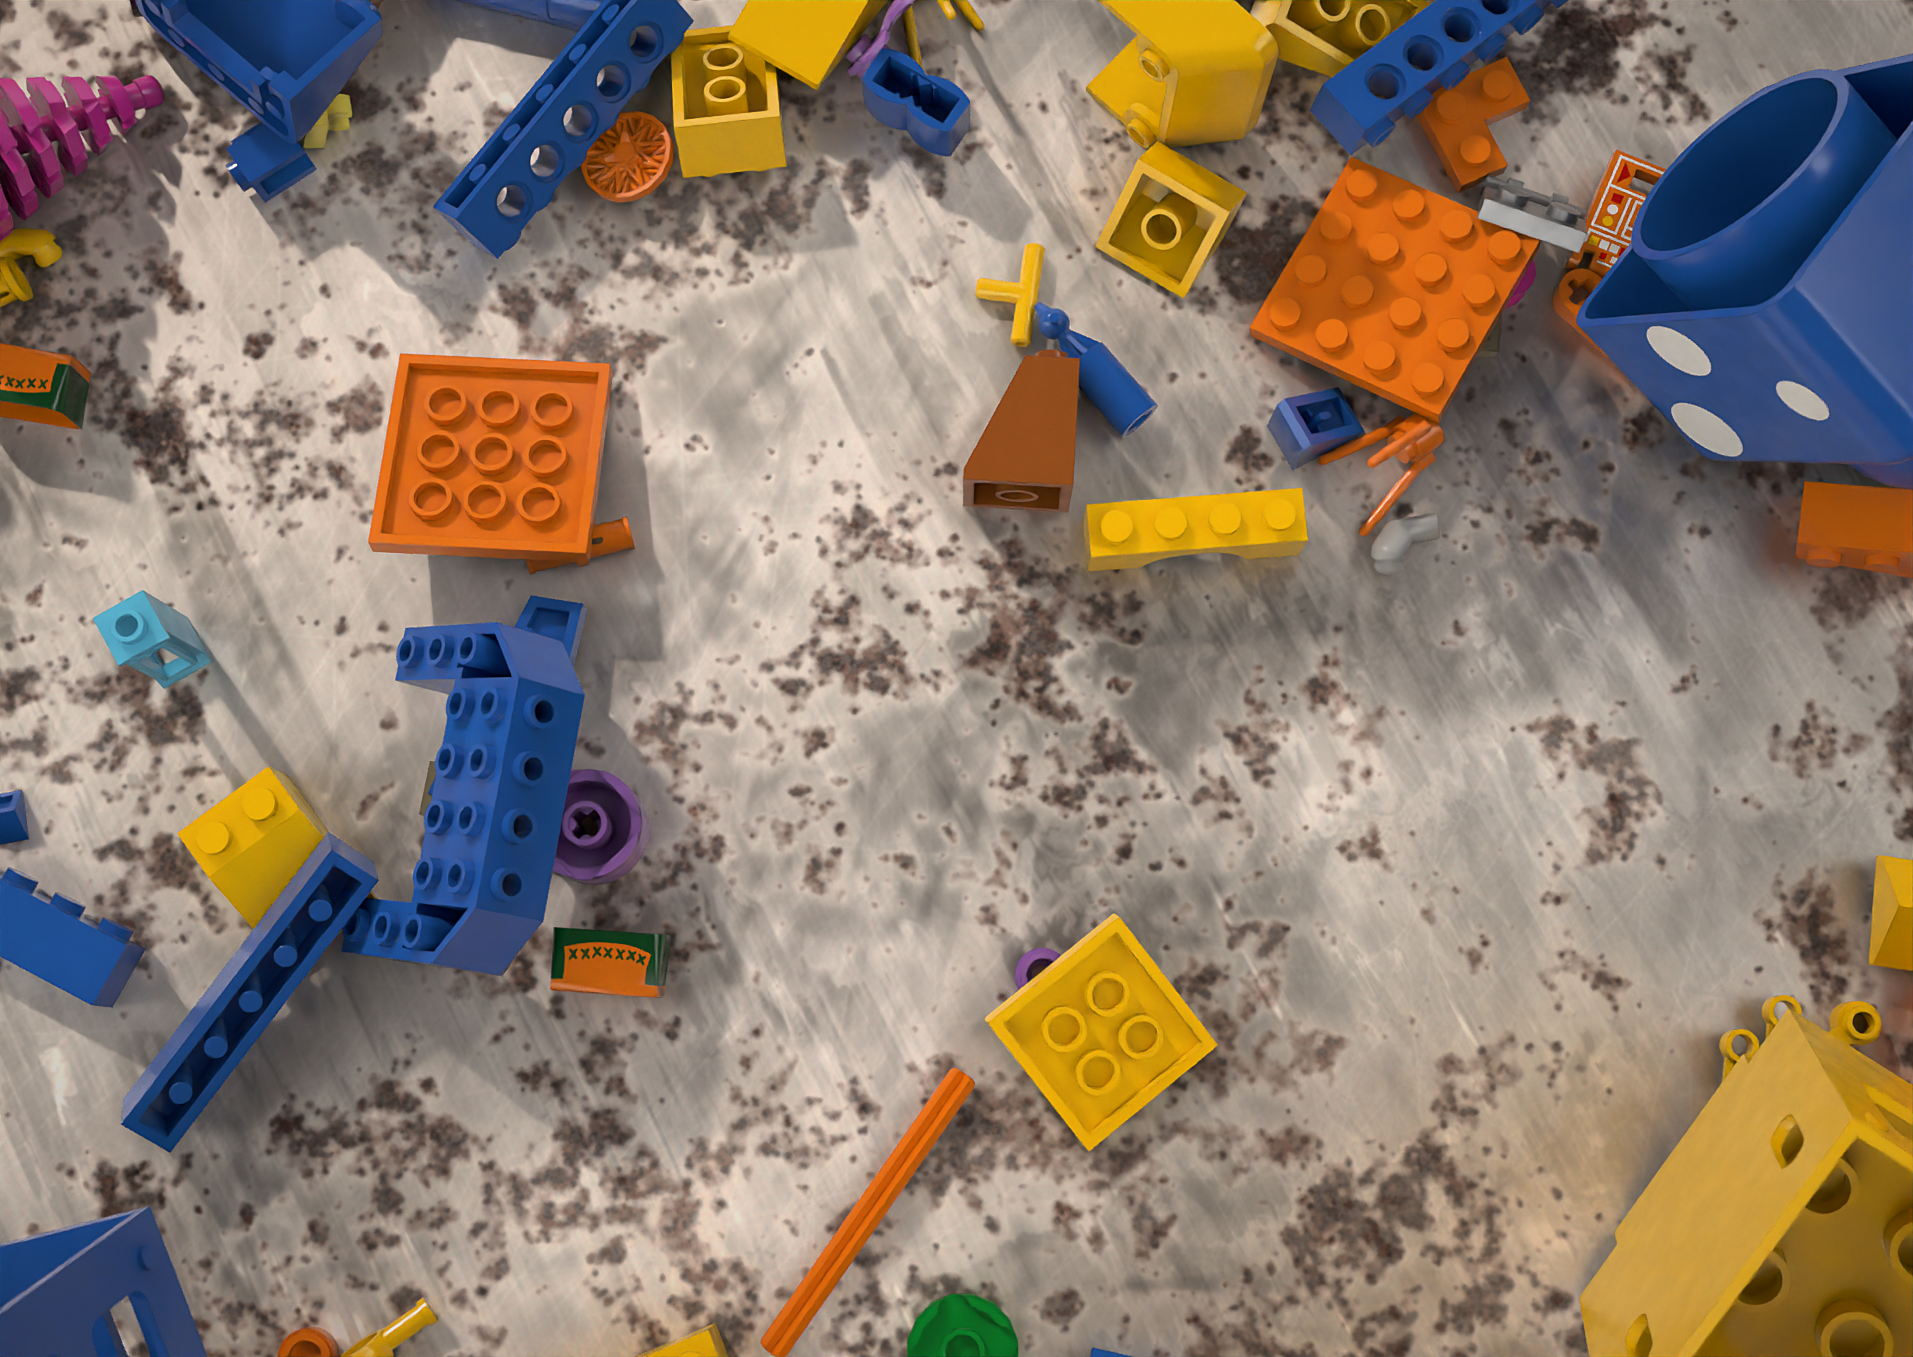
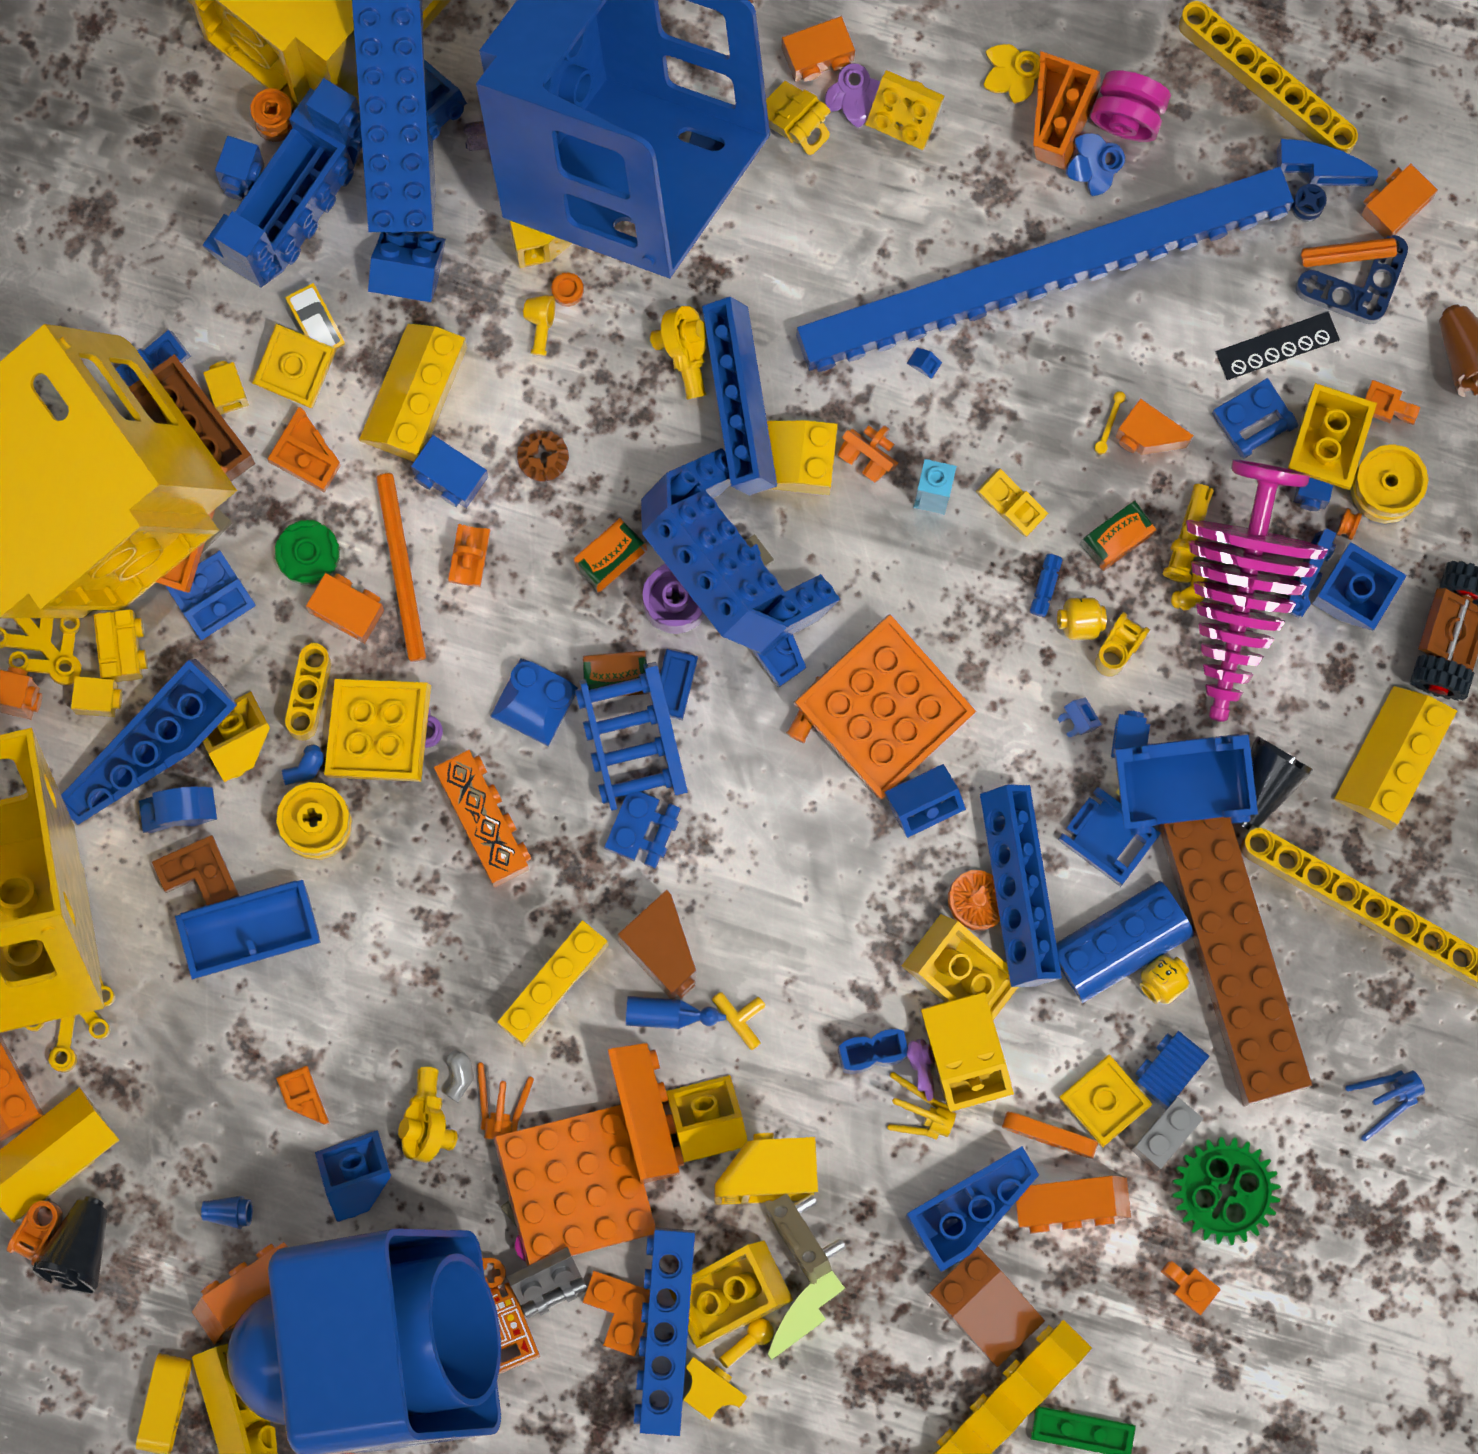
camera: 130 degrees right, 0 degrees up
blue slope [1267,387,1365,471] -> none
none -> blue wedge [61,659,237,825]
none -> blue brick [139,787,217,833]
none -> dark orange plate [152,835,239,906]
none -> blue container [175,880,321,980]
none -> blue cone [201,1196,253,1229]
none -> yellow slope [203,691,270,782]
none -> yellow wheel [276,782,352,860]
none -> orange tile [276,1066,330,1125]
none -> blue arm [282,744,324,786]
none -> yellow beam [285,643,331,741]
none -> orange brick [306,573,384,644]
none -> blue slope [315,1130,391,1222]
none -> yellow pin [398,1067,458,1163]
none -> blue brick [411,435,488,509]
none -> orange brick [434,750,531,888]
none -> orange hips [448,524,491,588]
none -> blue slope [491,658,579,747]
none -> dark orange gear [517,430,569,482]
none -> blue fence [575,662,688,811]
none -> dark orange piece [583,651,649,697]
none -> blue plate [604,792,681,869]
none -> orange slope [608,1043,684,1184]
none -> yellow pin [650,306,707,400]
none -> blue tile [660,649,698,721]
none -> orange hips [838,425,899,483]
none -> blue brick [885,764,966,838]
none -> yellow slope [975,468,1049,537]
none -> blue axle [1030,554,1063,617]
none -> yellow head [1057,597,1107,640]
none -> blue tile [1058,697,1102,737]
none -> blue container [1058,787,1161,887]
none -> yellow piece [1095,612,1151,677]

